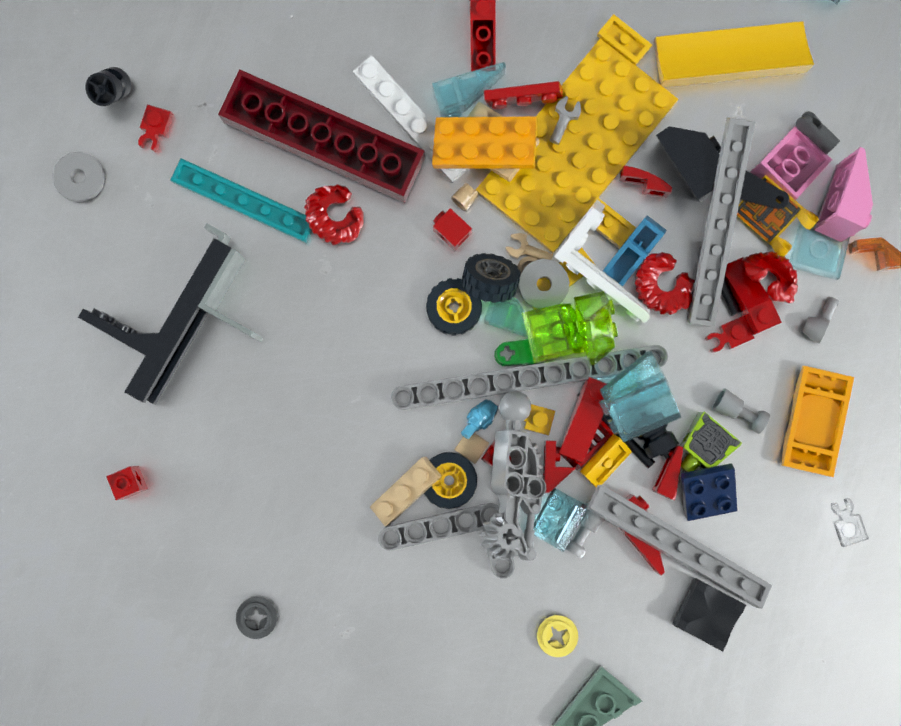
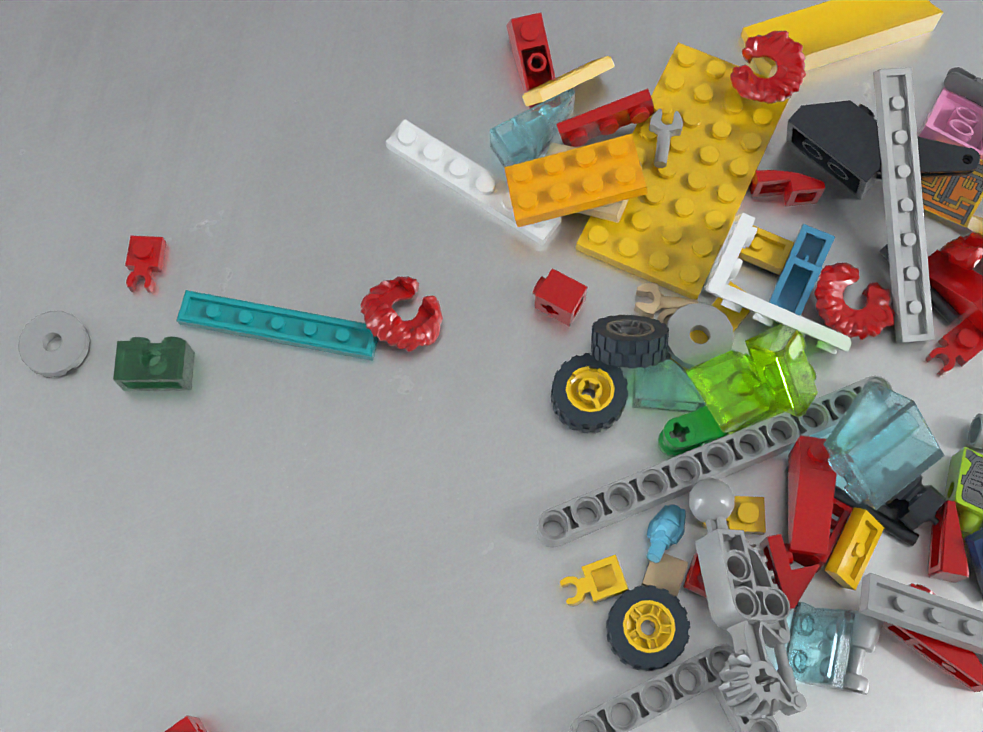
camera: 15 degrees left, 15 degrees down
black piece [78,223,263,405] -> none
black wheel [85,67,131,106] -> none
dark red brick [218,69,425,203] -> none
tan plate [370,456,442,527] -> none
tan hose [451,183,478,211] -> none
yellow plate [597,14,652,65] -> none
none -> clear green brick [113,336,195,391]
none -> yellow tile [522,56,615,106]
none -> yellow plate [560,554,630,606]
none -> red piece [730,30,806,104]

